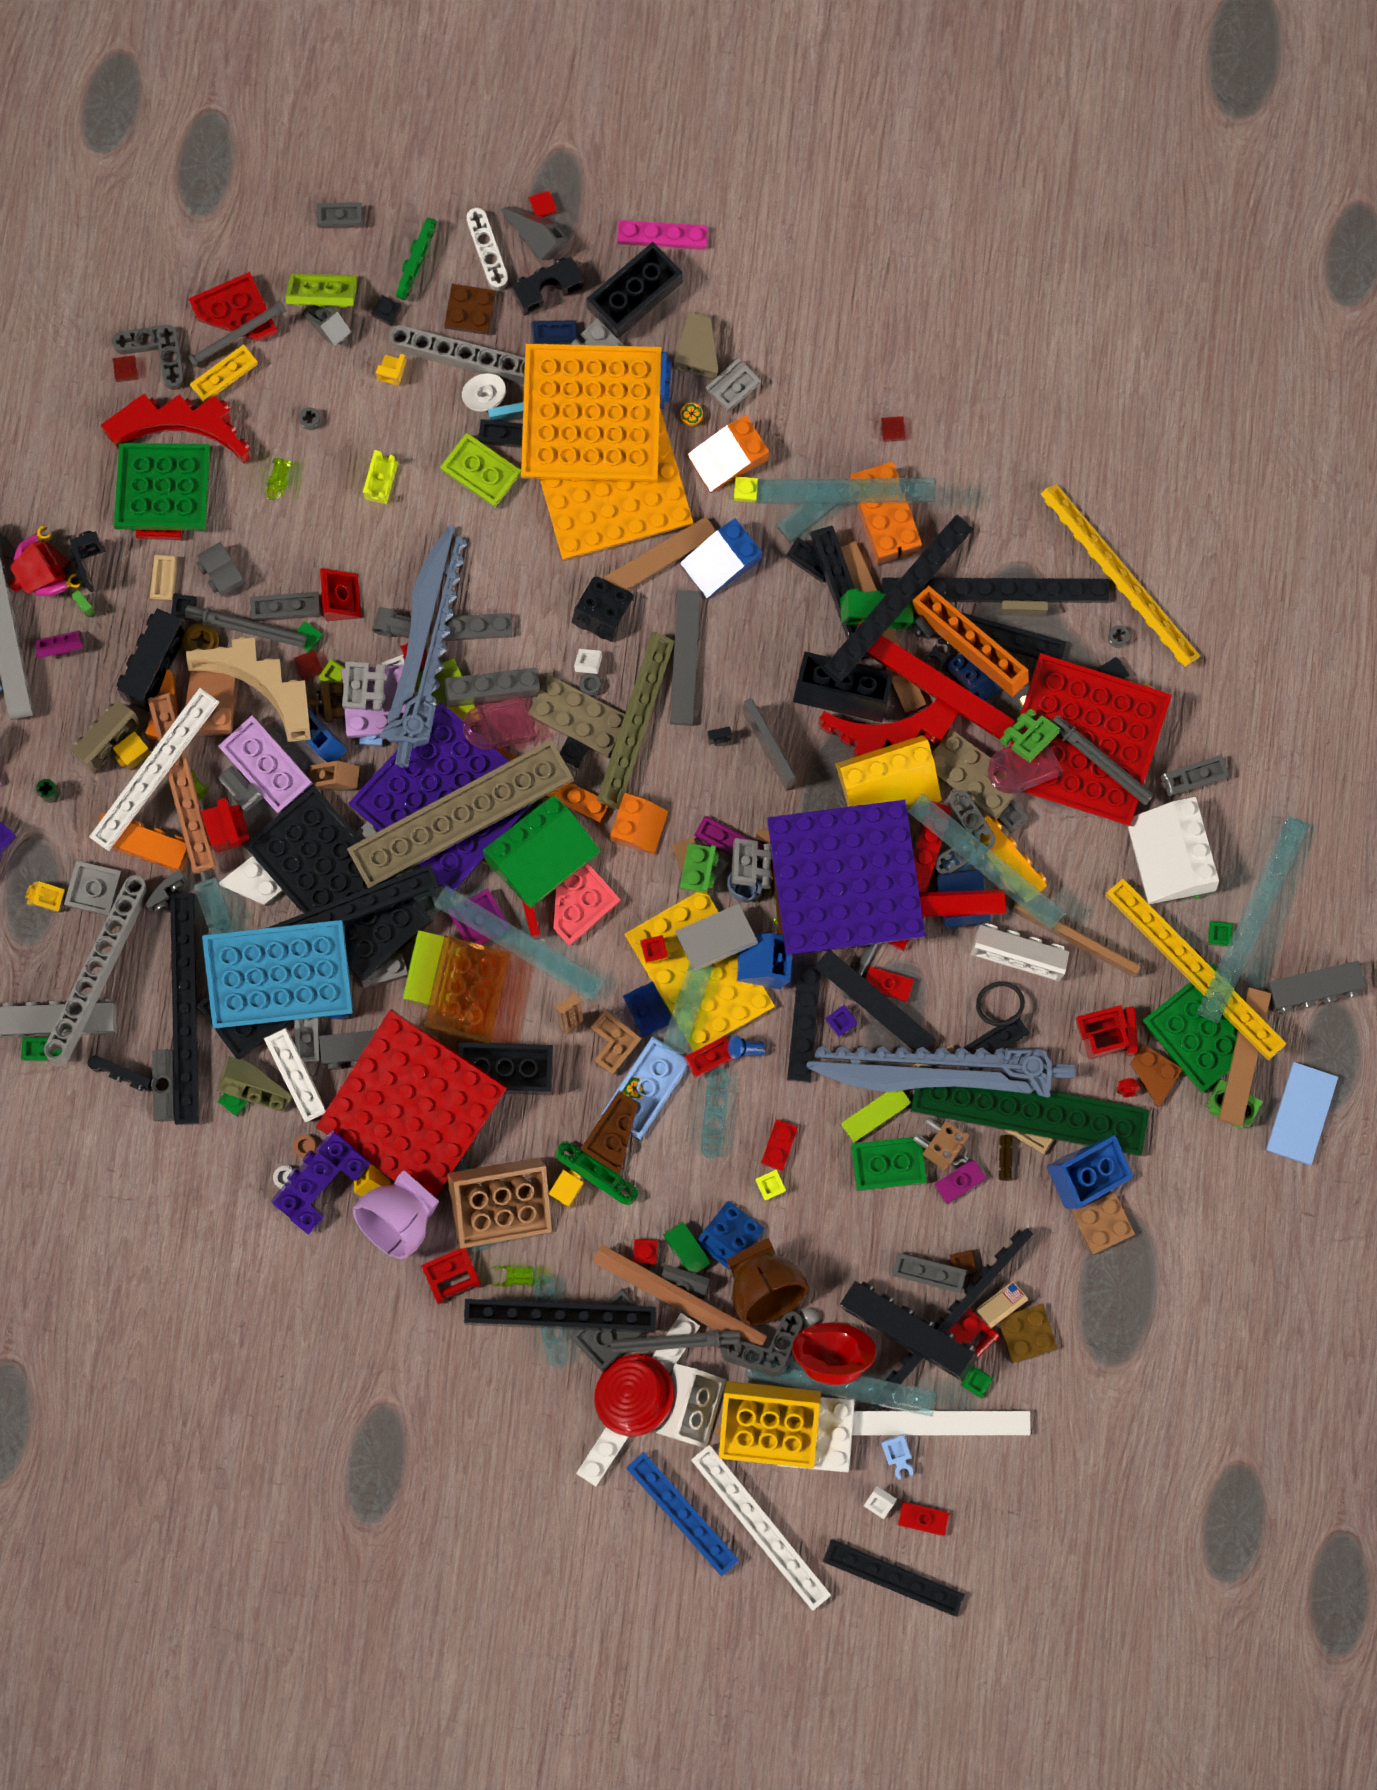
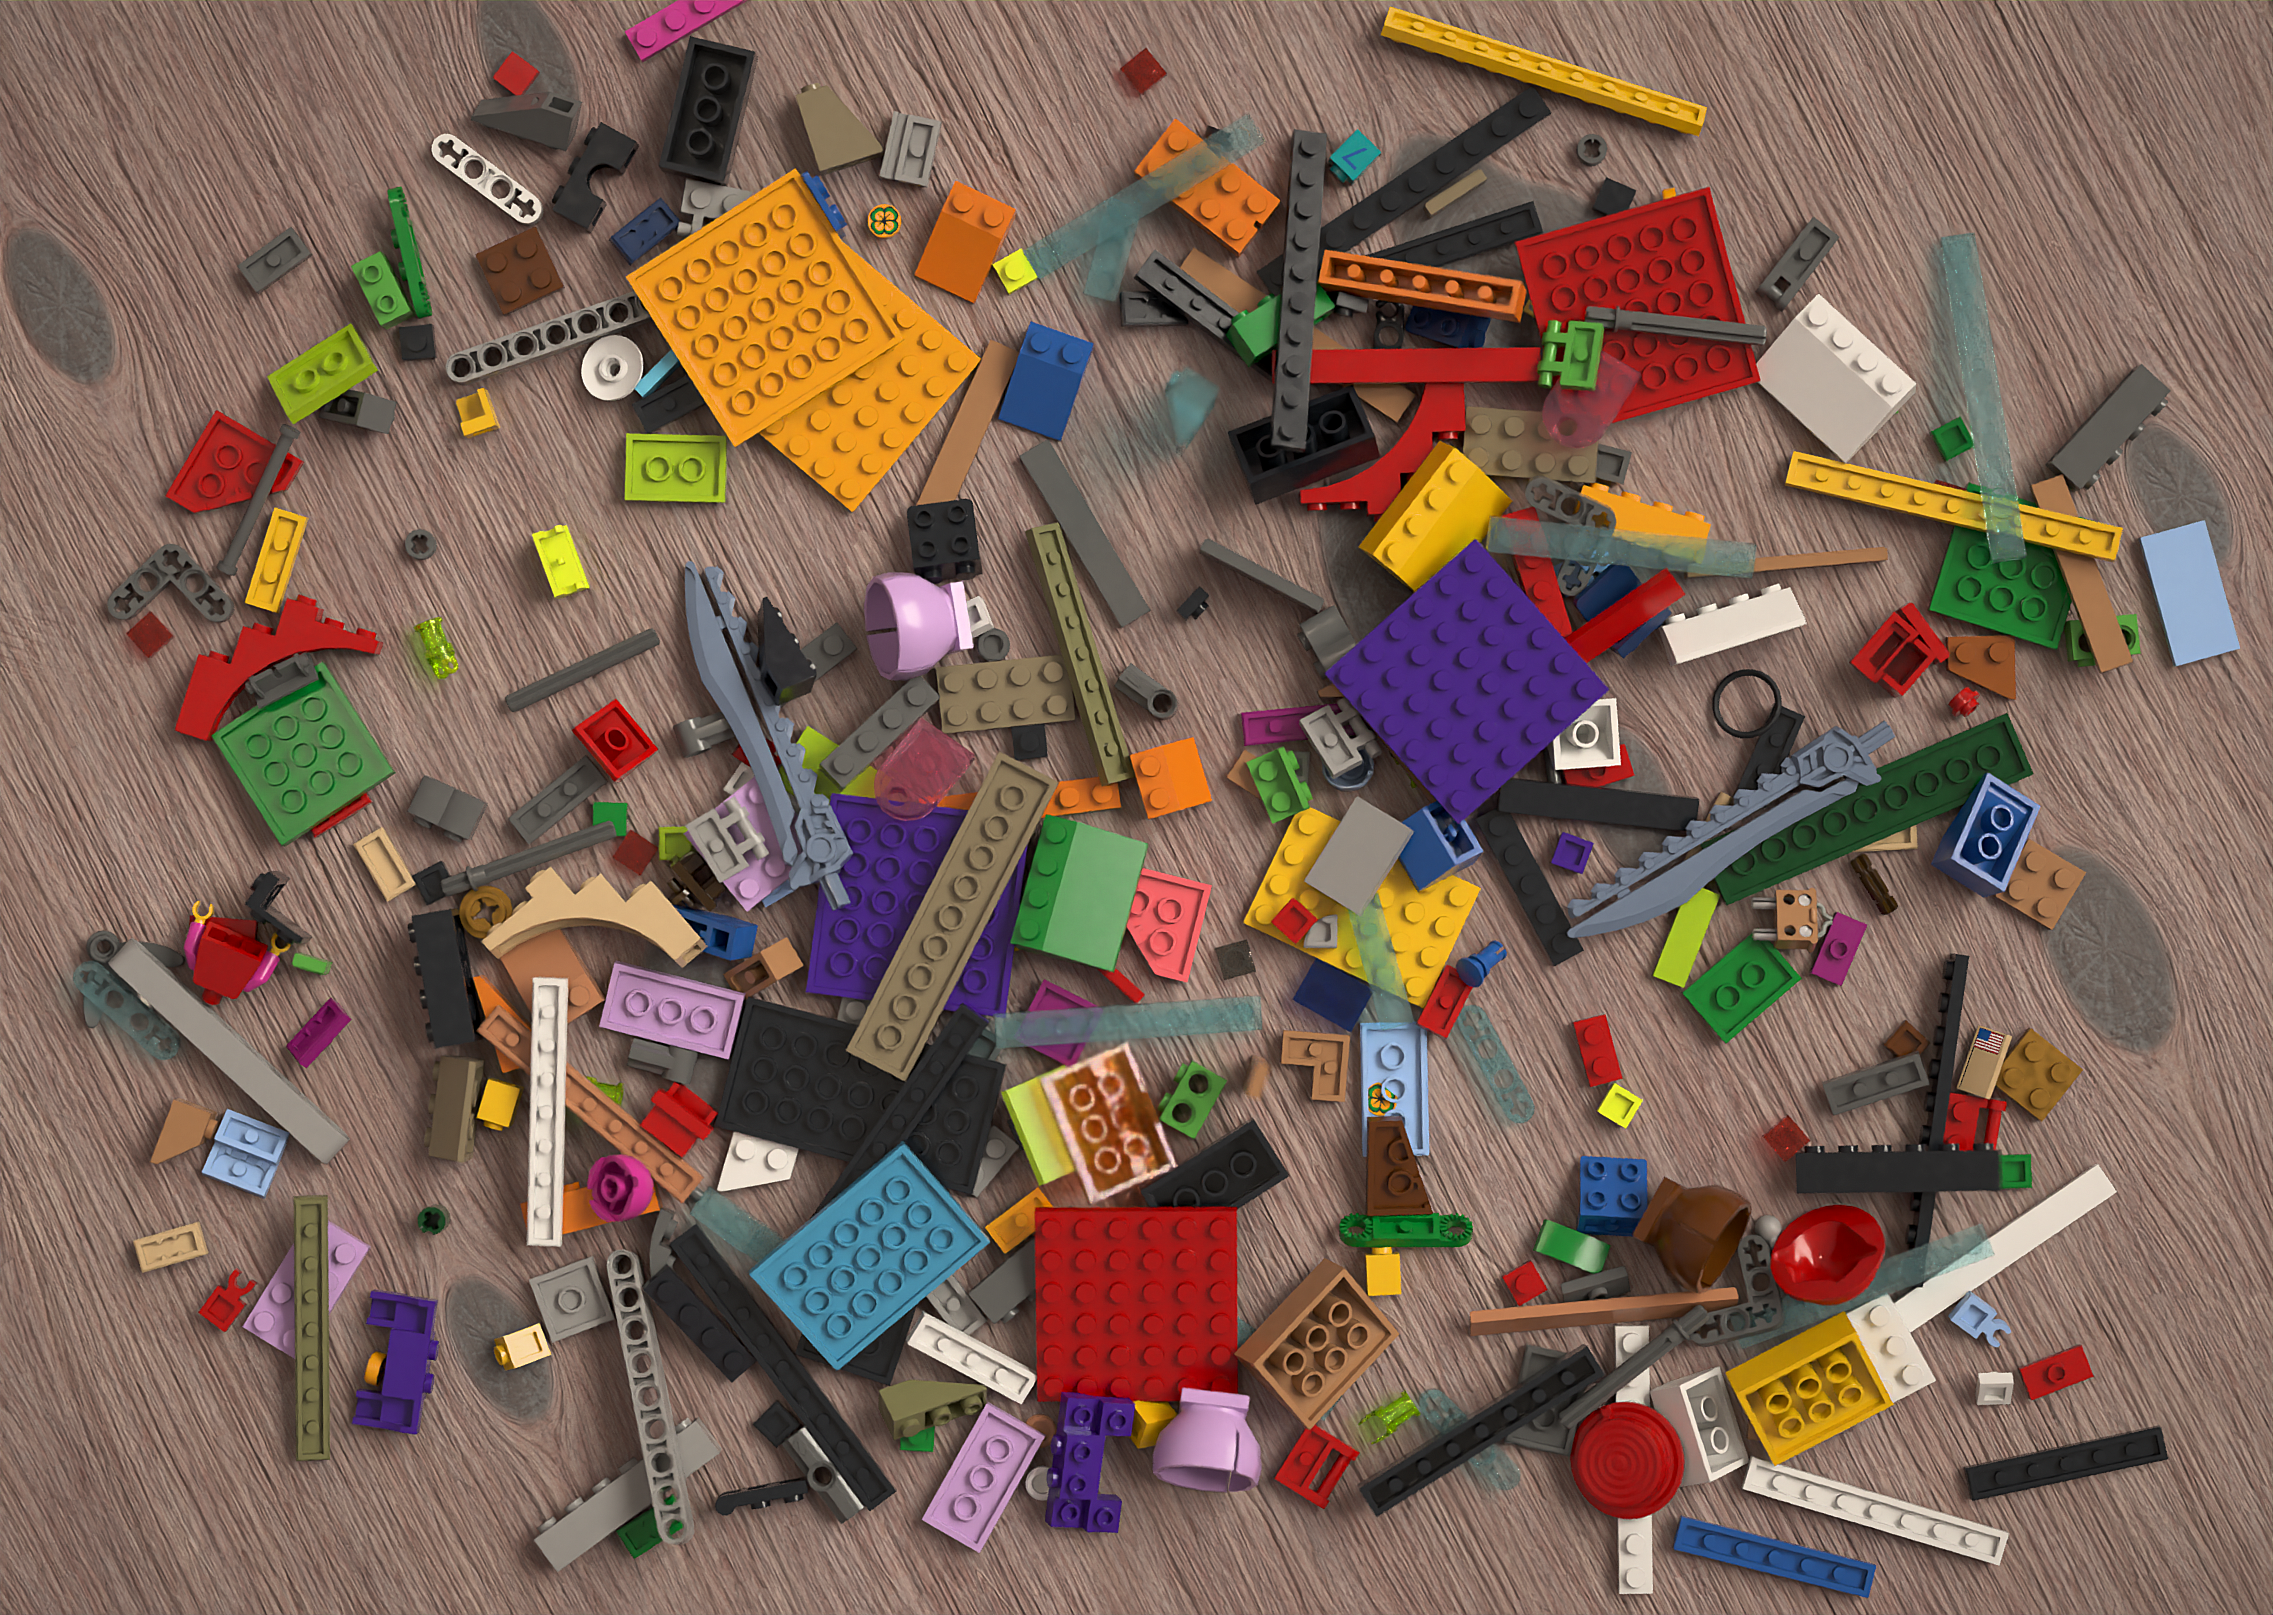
camera: 30 degrees left, 10 degrees up
none -> dark grey hinge [245,652,319,709]
none -> bright green brick [351,251,416,330]
none -> dark grey axle [505,628,660,712]
none -> dark pink cylinder [587,1155,653,1222]
none -> black plate [642,1264,757,1383]
none -> black tile [753,1400,801,1448]
none -> black slope [757,597,817,706]
none -> lavender plate [864,572,973,680]
none -> lavender plate [922,1402,1046,1553]
none -> light orange plate [985,1186,1054,1254]
none -> dark grey piece [1114,663,1179,720]
none -> bright green brick [1157,1060,1227,1139]
none -> clear light blue slope [1165,366,1220,456]
none -> clear smoke tile [1215,939,1256,980]
none -> dark grey brick [1297,605,1356,684]
none -> light grey tile [1303,914,1337,948]
none -> teal brick [1328,129,1381,185]
none -> white slope [1547,698,1621,770]
none -> clear red plate [1762,1115,1810,1162]

